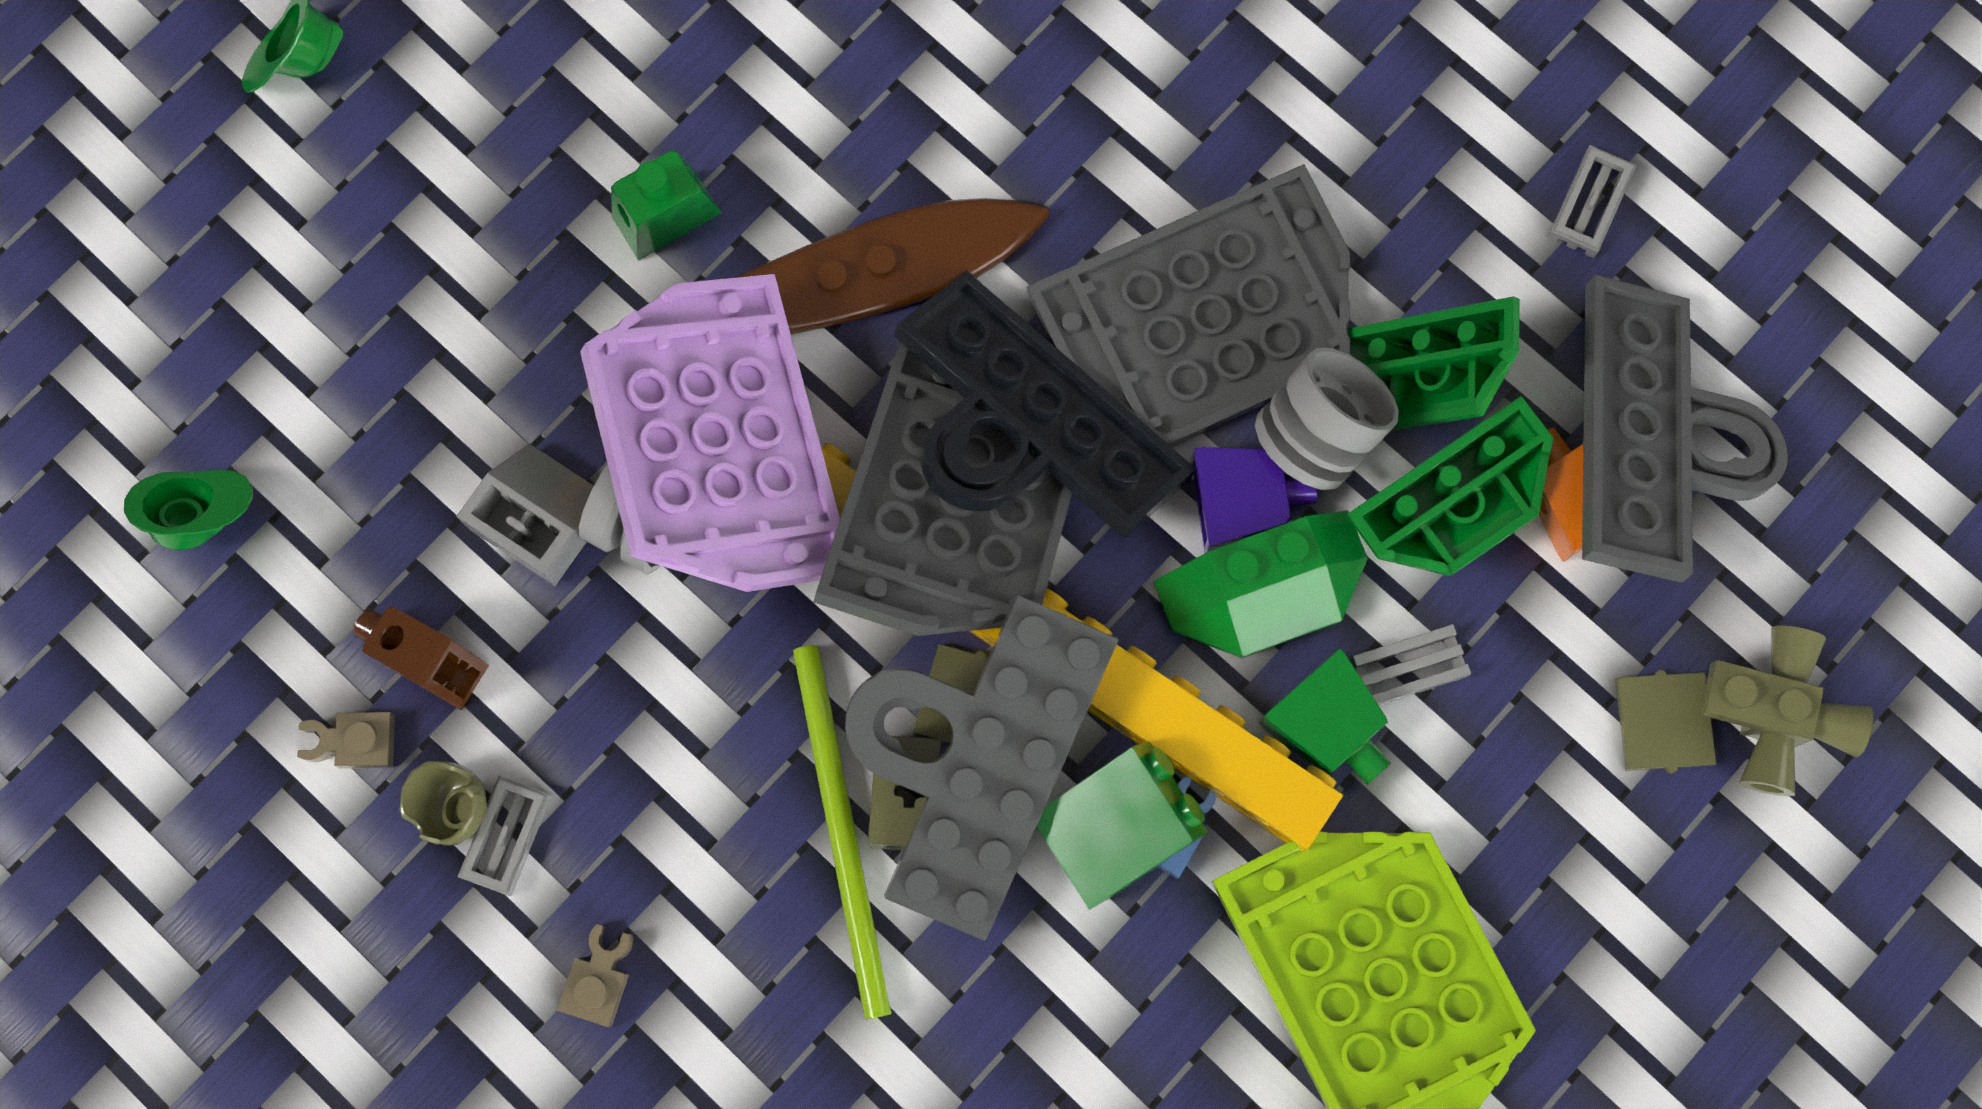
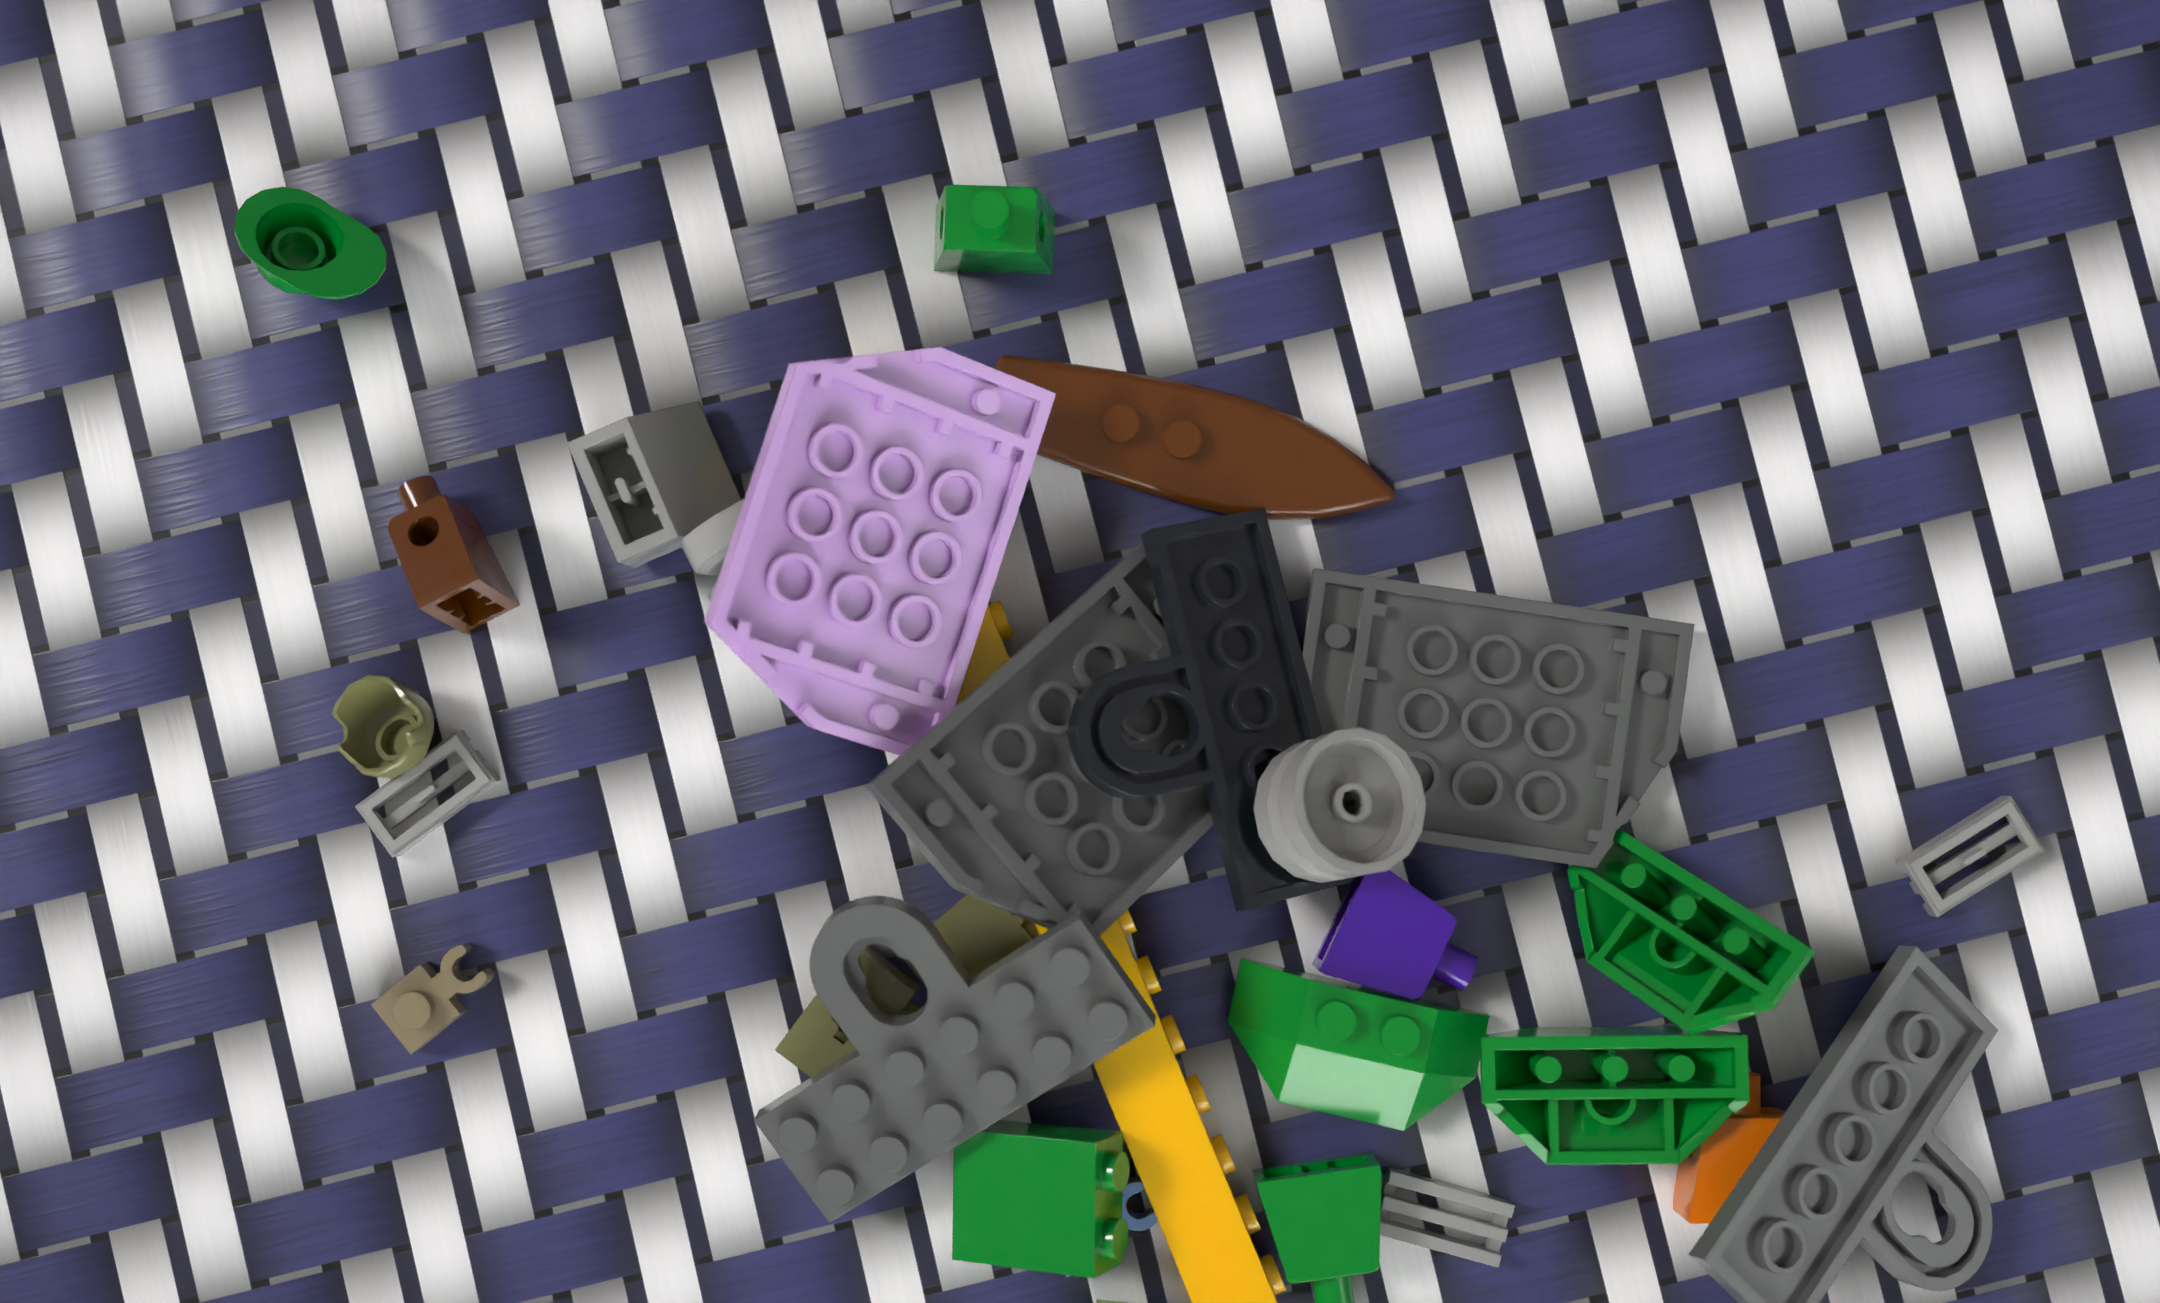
camera: 30 degrees right, 10 degrees up
dark tan plate [297,712,395,769] -> none
lime piece [793,645,892,1020] -> none
light grey wheel [1255,348,1399,490] -> none
none -> light grey wheel [1254,727,1426,883]

